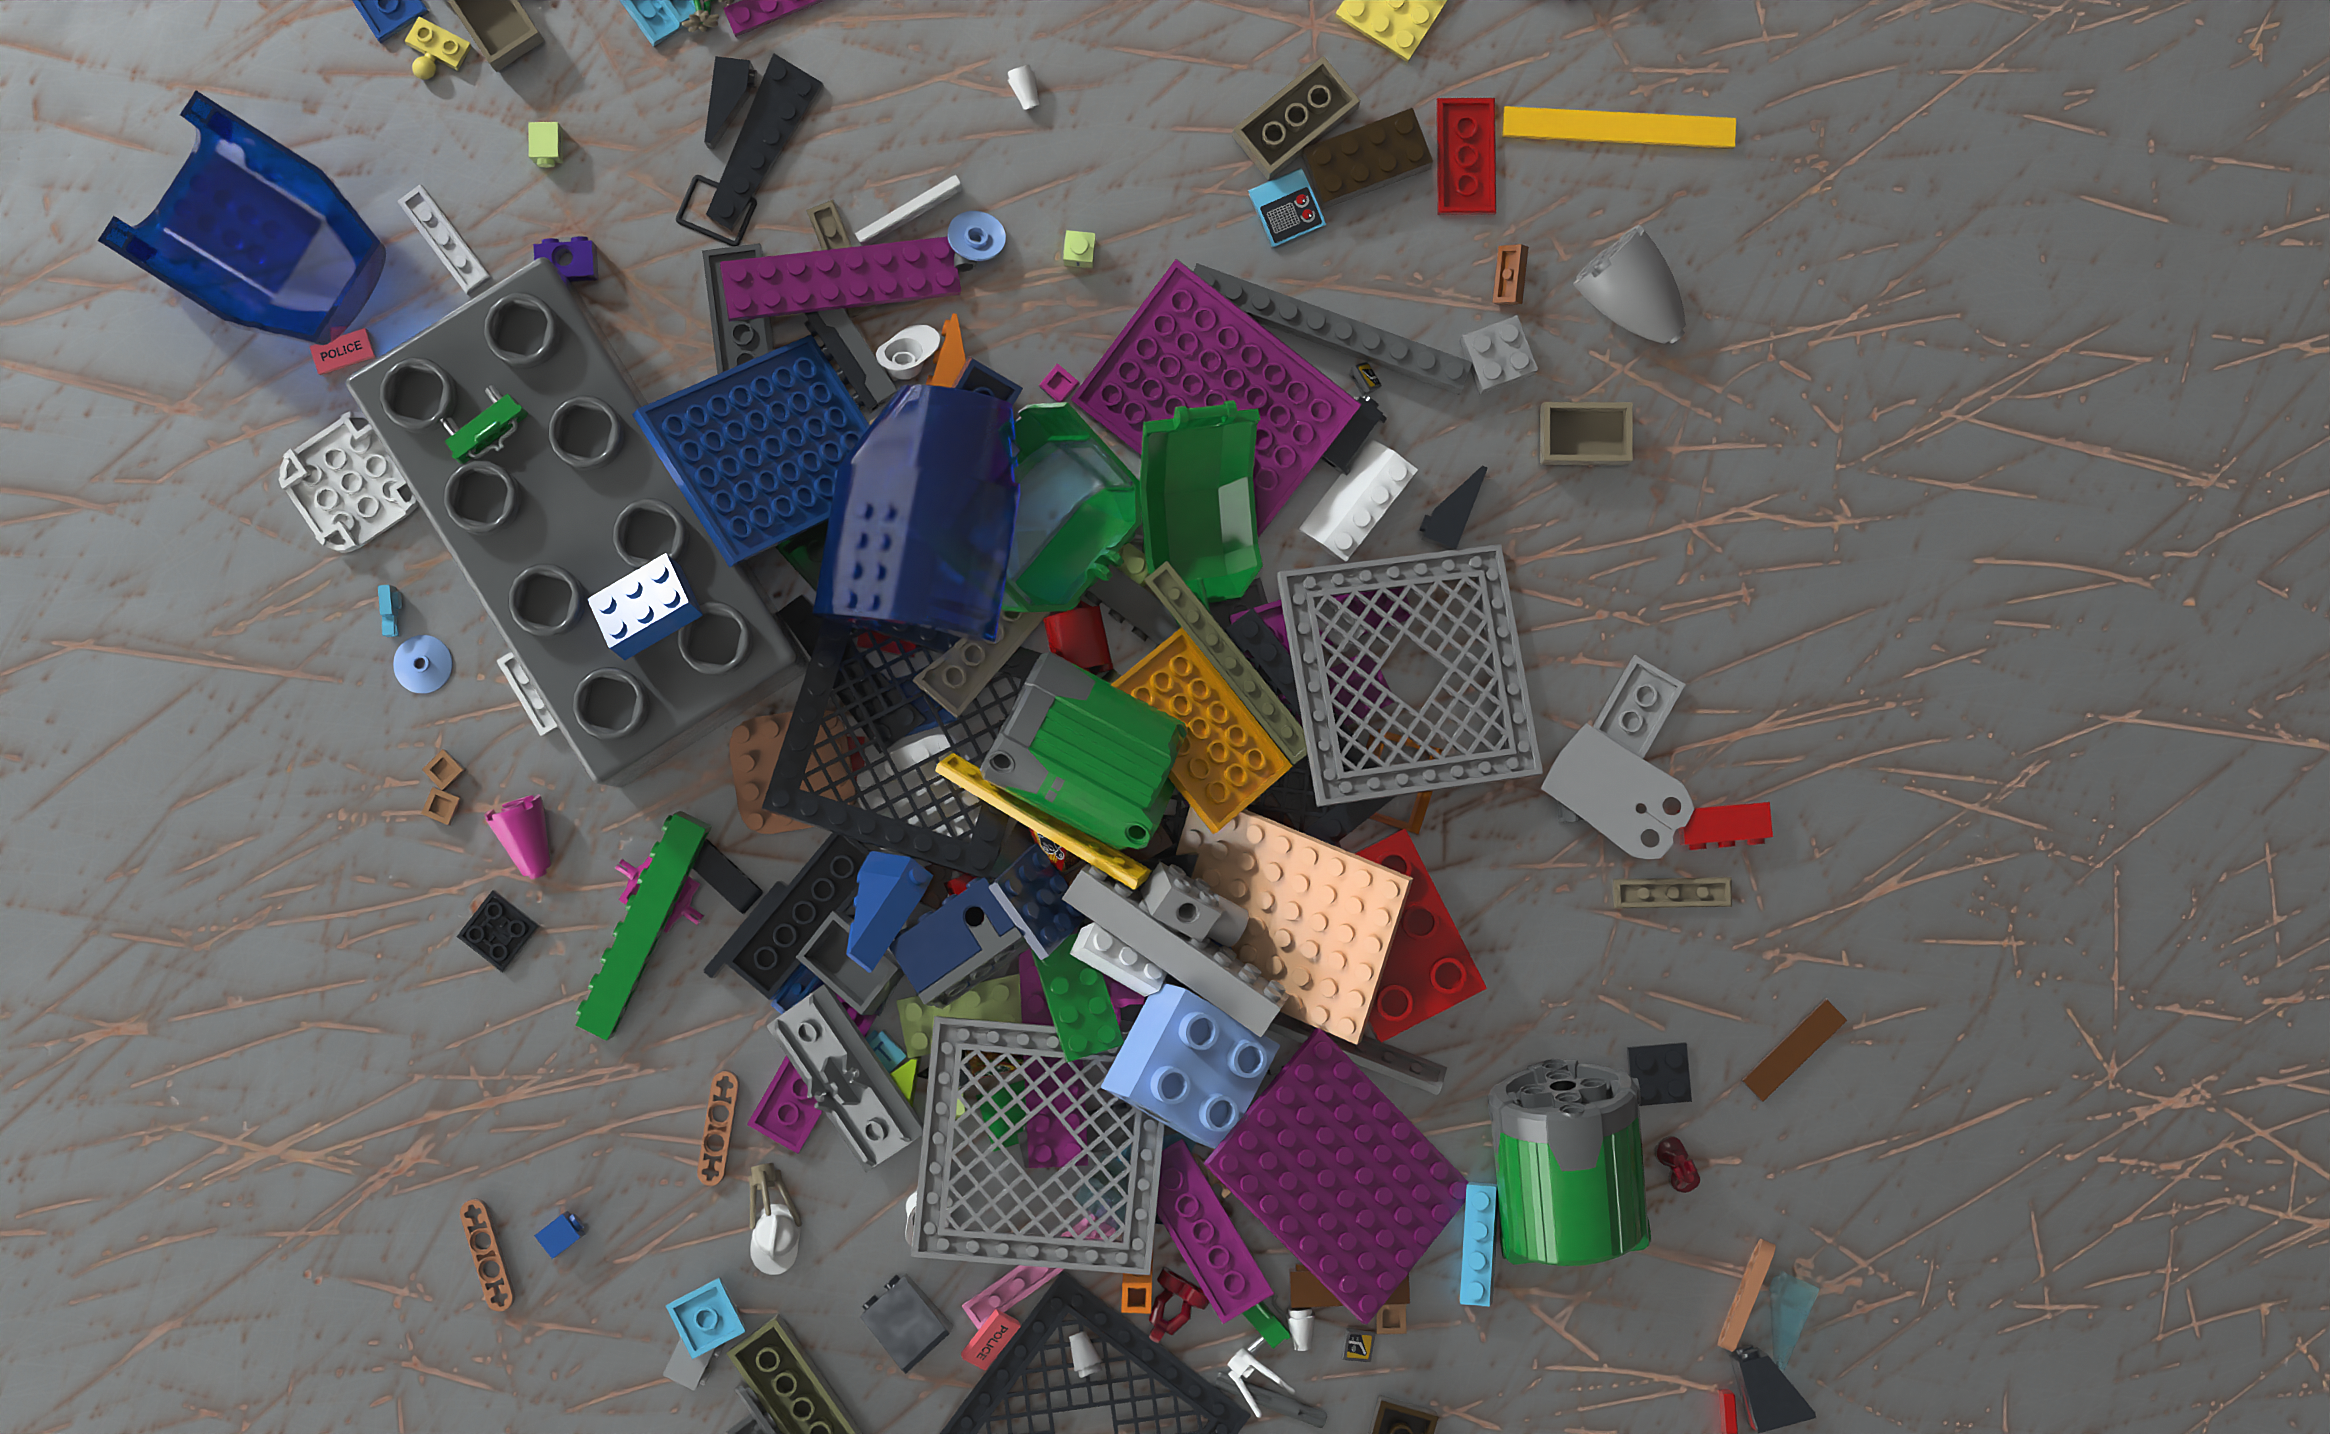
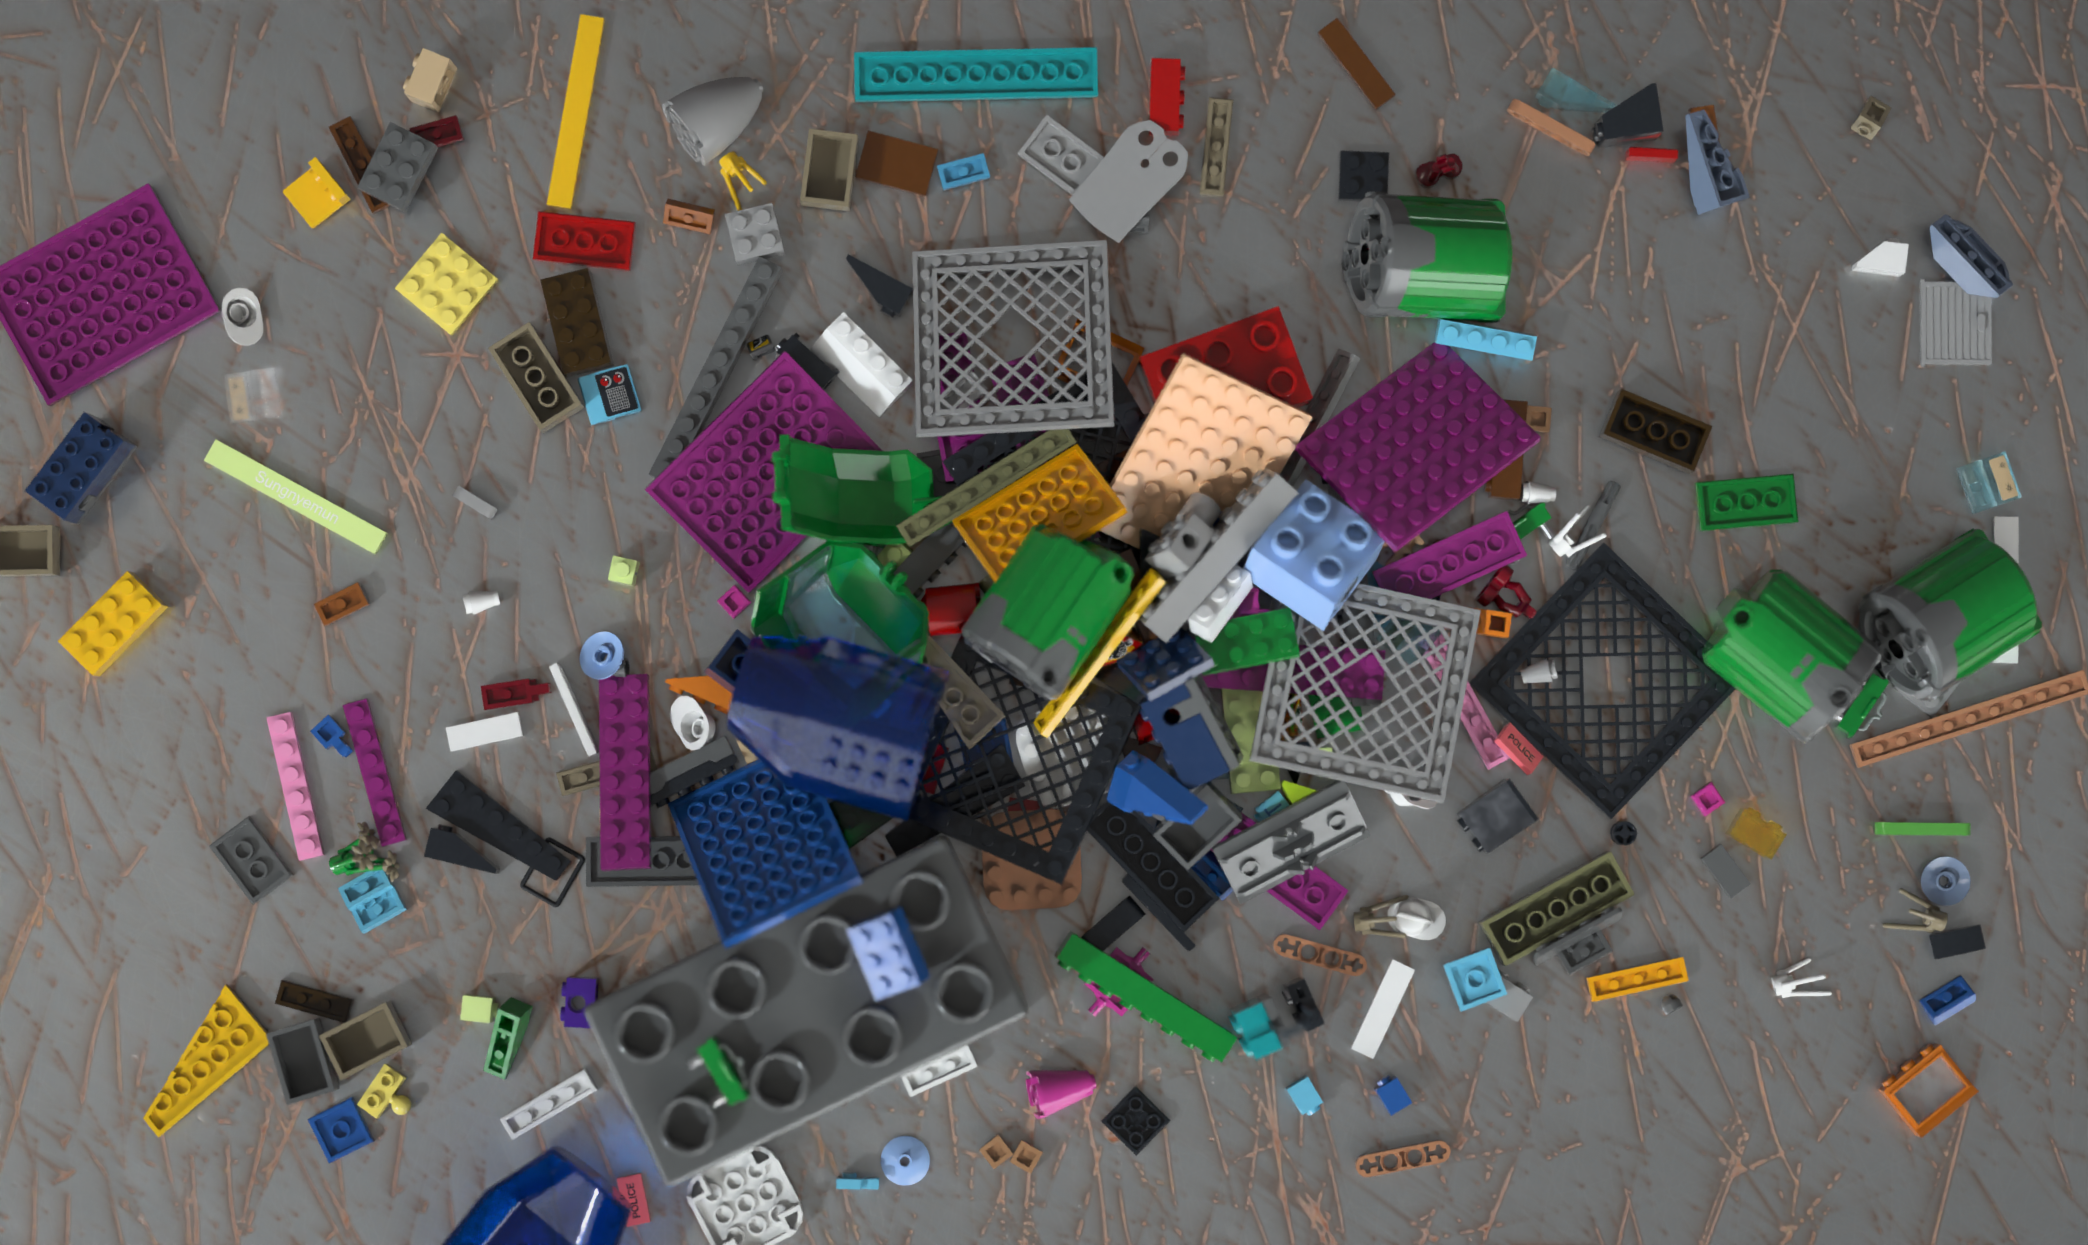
camera: 85 degrees left, 0 degrees up
slope [1342,1328,1376,1362] -> none
none -> white tile [446,712,524,752]
none -> light grey beam [452,485,498,520]
none -> dark red hinge [481,678,552,710]
none -> green slope [483,997,533,1080]
none -> yellow plant [719,151,767,211]
none -> teal plate [854,47,1098,102]
none -> reddish brown tile [855,130,938,197]
none -> dark azure plate [937,153,990,190]
none -> piece [1228,977,1325,1060]
none -> medium azure brick [1285,1075,1323,1116]
none -> white tile [1351,959,1415,1059]

